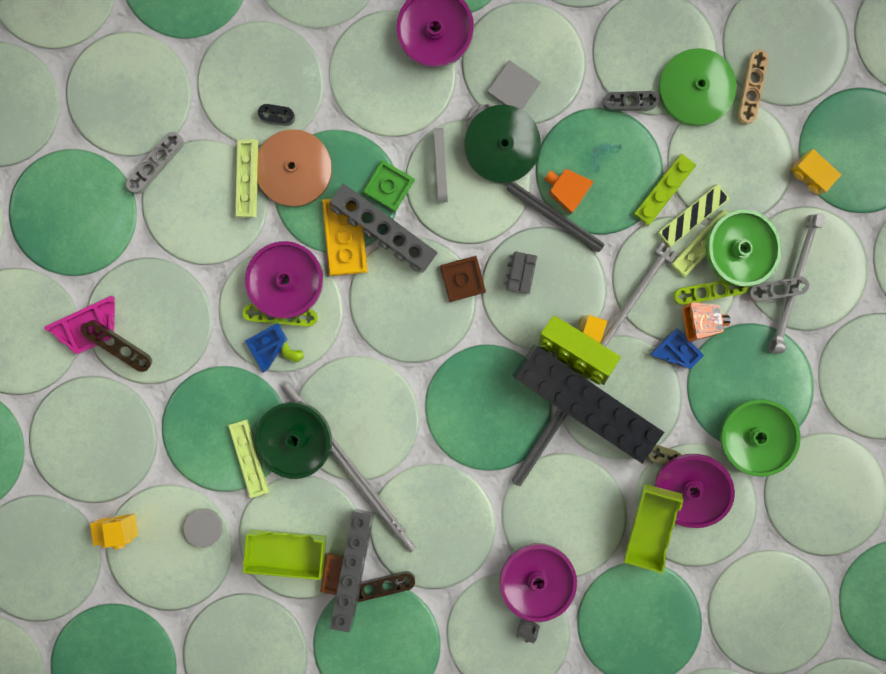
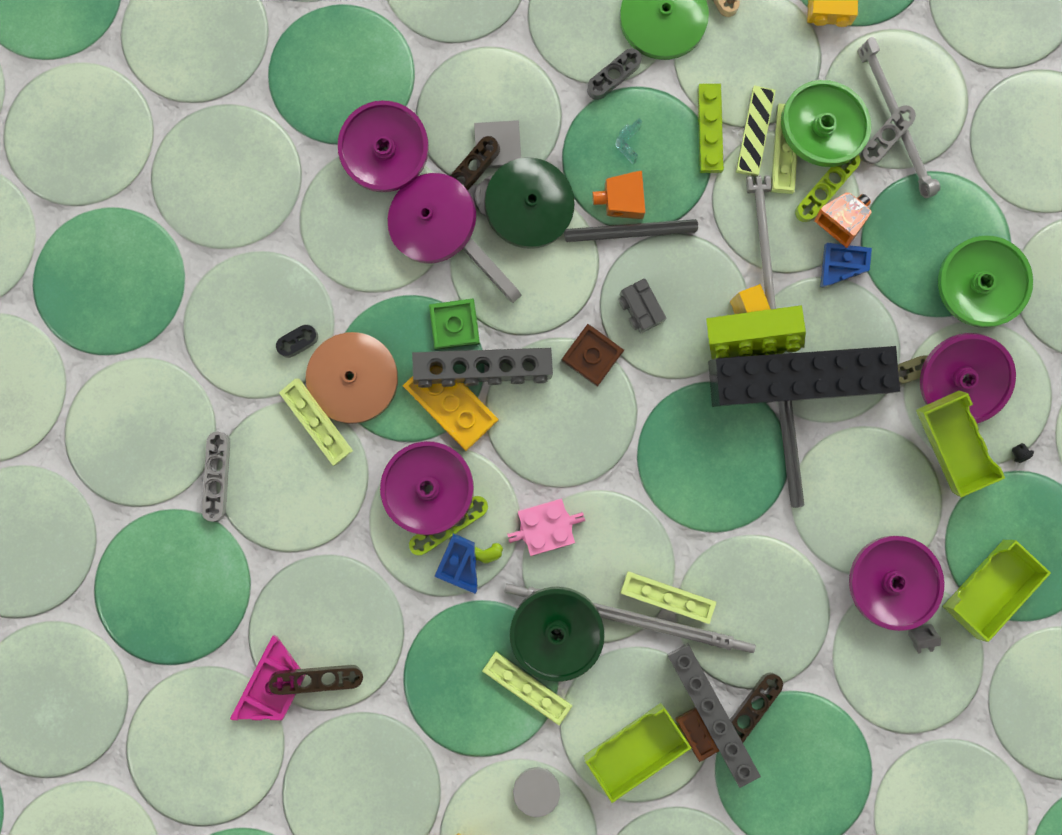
camera: 40 degrees left, 5 degrees down
none -> magenta dish [387,173,476,264]
none -> dark brown beam [450,136,500,190]
none -> bright pink plate [507,498,585,556]
none -> yellowish green plate [620,571,717,624]
none -> lime piece [942,539,1051,642]
none -> black piece [1012,443,1034,463]

